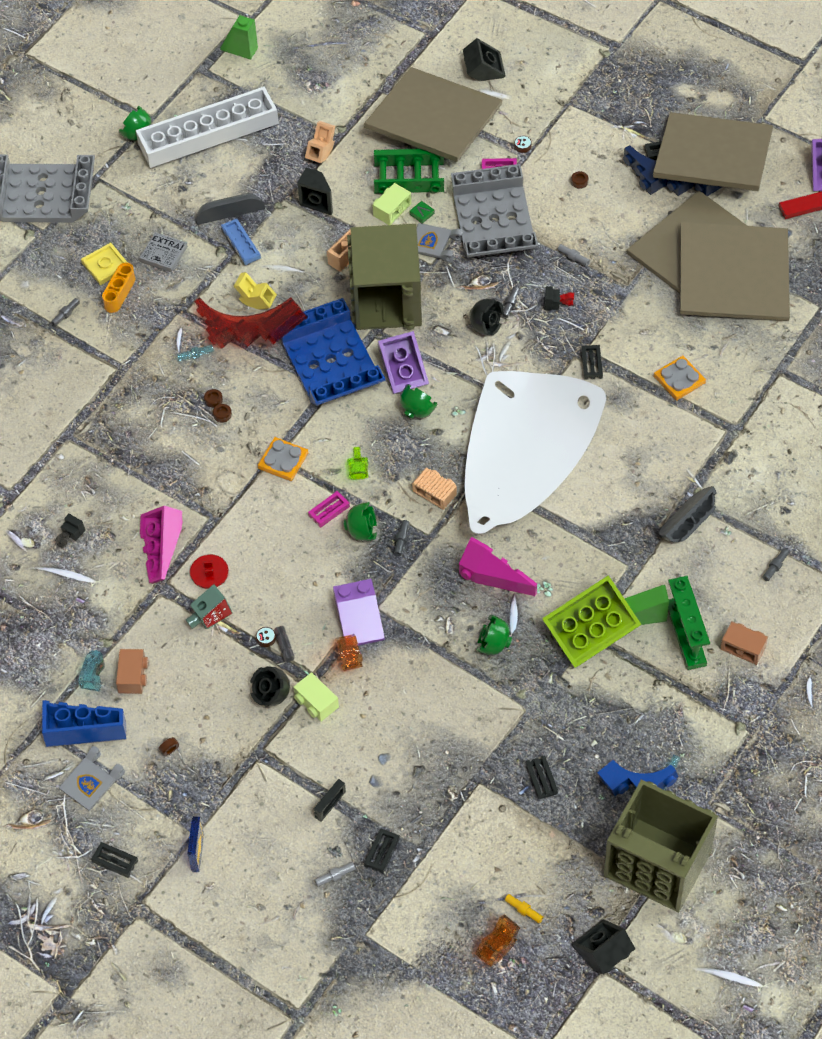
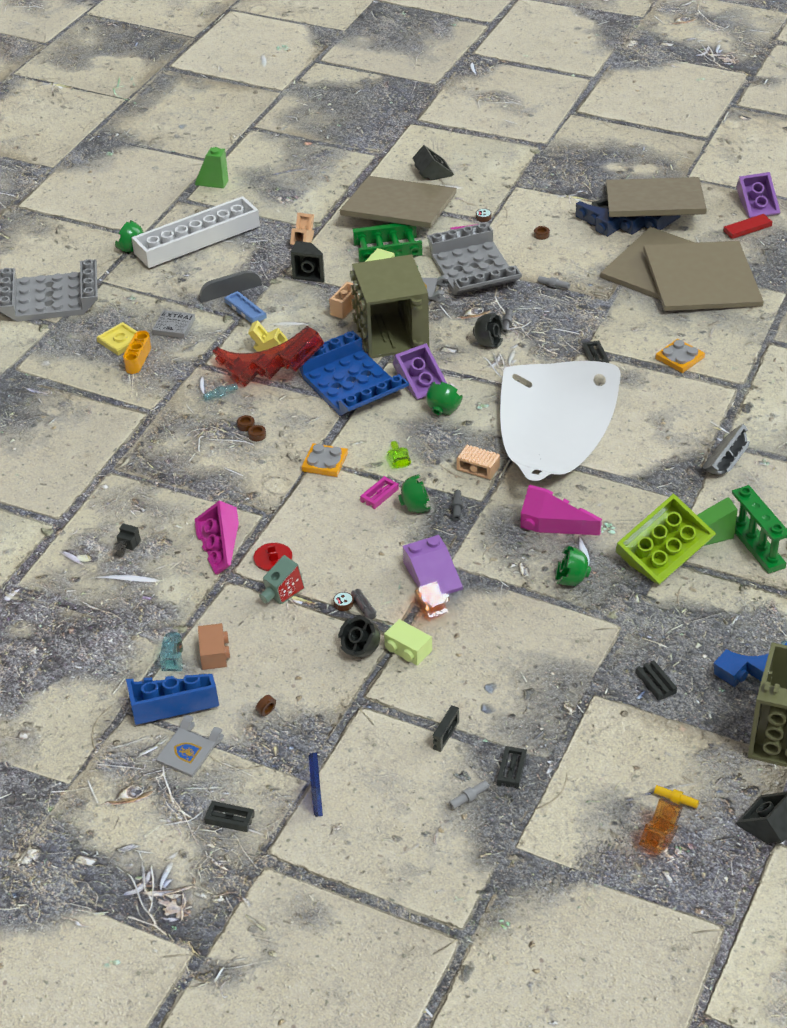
camera: 10 degrees left, 15 degrees down
flat silver bar [51,298,80,327] -> none
pearl dark grey piece [544,286,574,310] -> none

